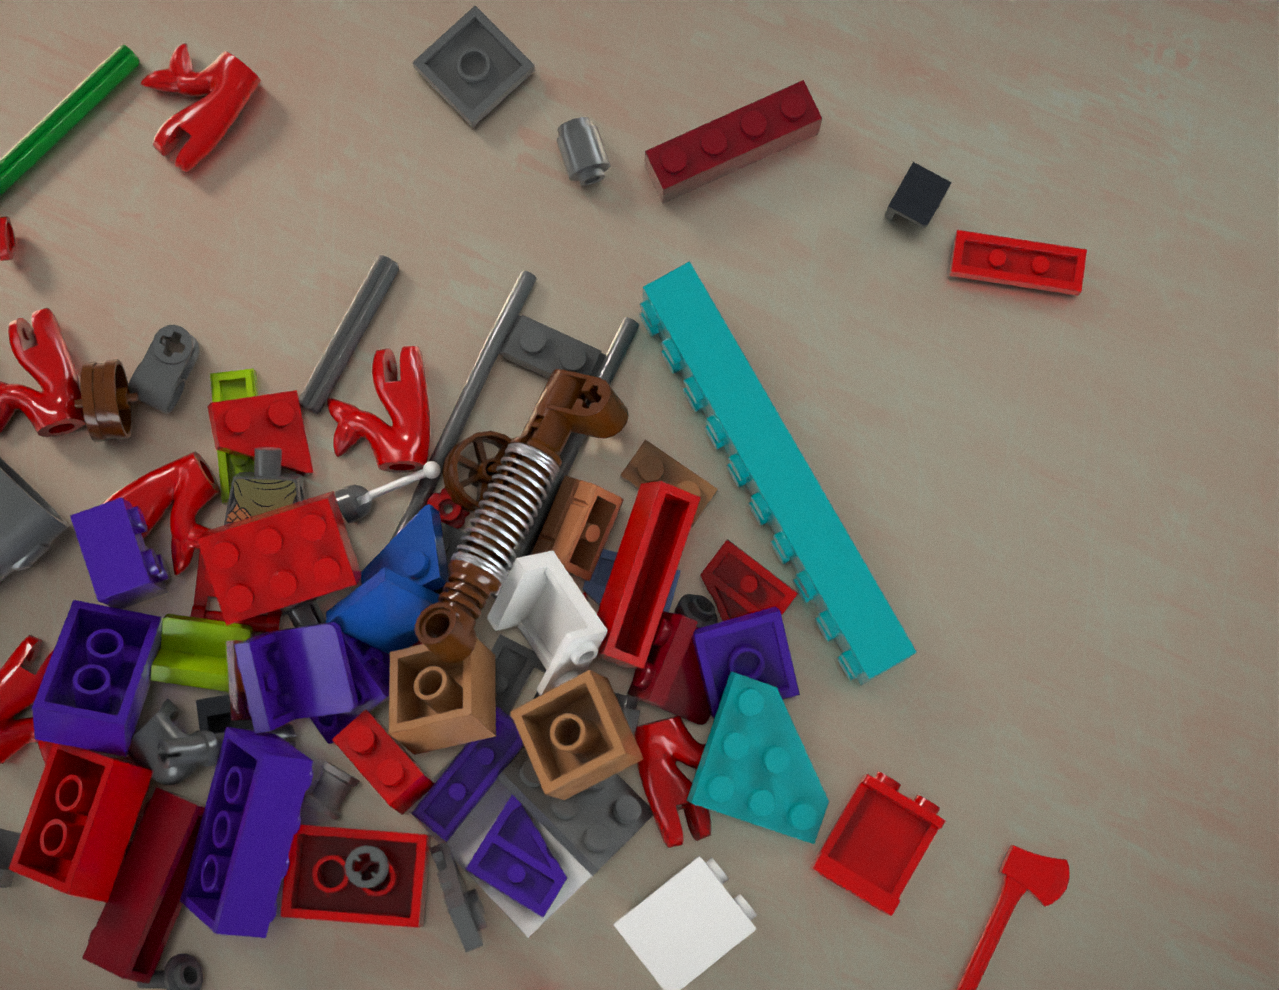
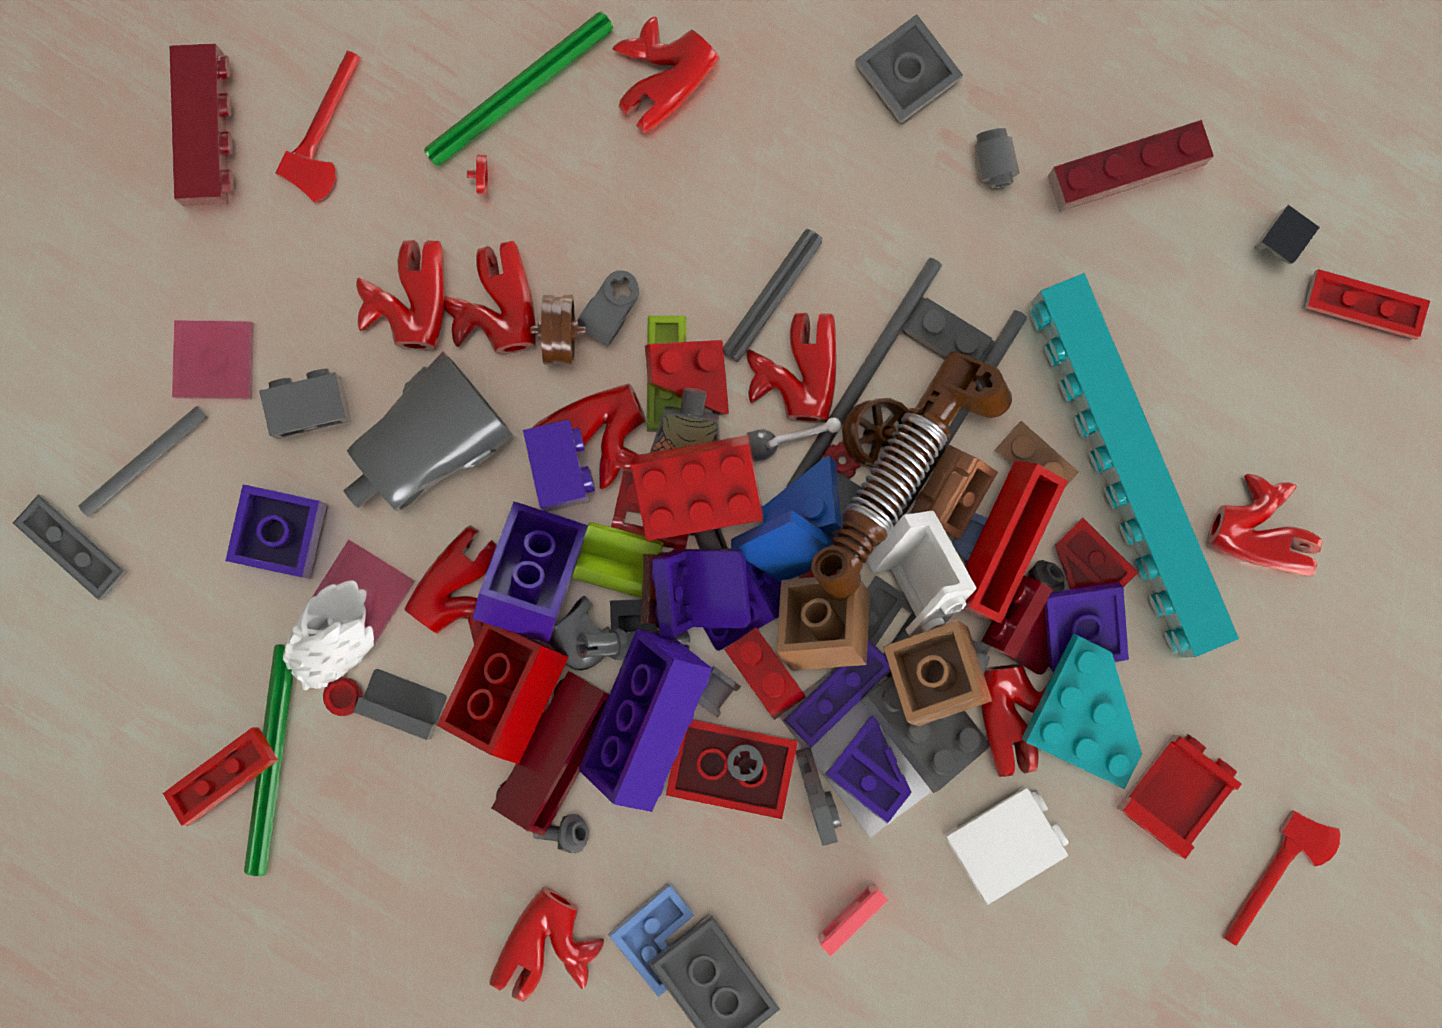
camera: 10 degrees right, 5 degrees up
none -> red piece [1208,474,1323,576]

